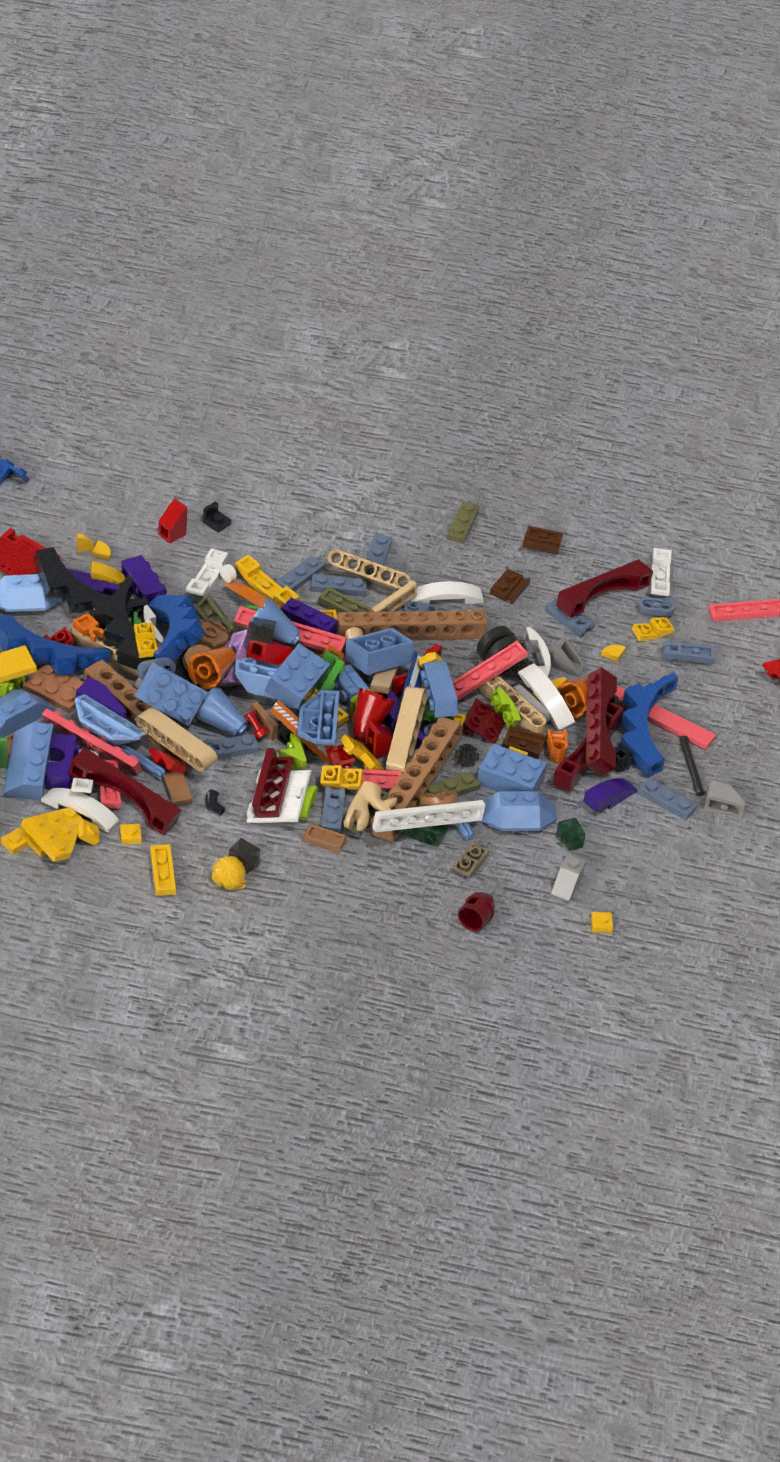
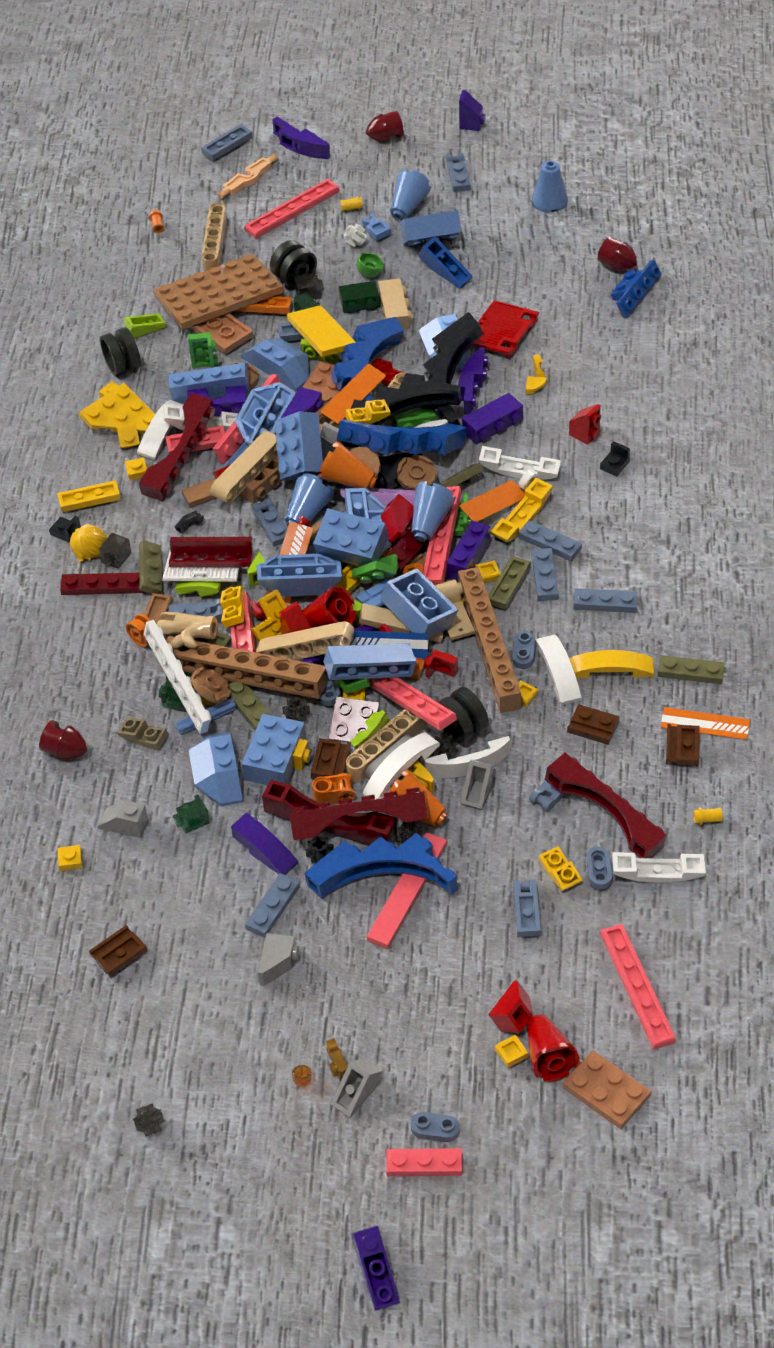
camera: 90 degrees right, 5 degrees up
orange plate [72,613,104,642] -> none
yellow slope [90,561,125,585] -> none
sand blue plate [137,657,176,680] -> none
clear smoke brick [247,616,277,644] -> none
tan beam [328,549,412,590] -> none
tan tile [371,580,417,612] -> none
yellow plate [418,652,443,668] -> none
yellow tile [601,645,626,662] -> none
pearl dark grey bar [680,736,704,797] -> none
none -> black bracket [49,516,81,543]
none -> dark red plate [60,572,144,595]
none -> reddish brown plate [89,925,147,977]
none -> orange wheel [125,613,151,647]
none -> olive plate [139,540,162,594]
none -> orange sticker [320,364,386,424]
none -> yellow slope [569,650,654,678]
none -> orange sticker [661,707,750,739]
none -> yellow pin [693,807,723,825]

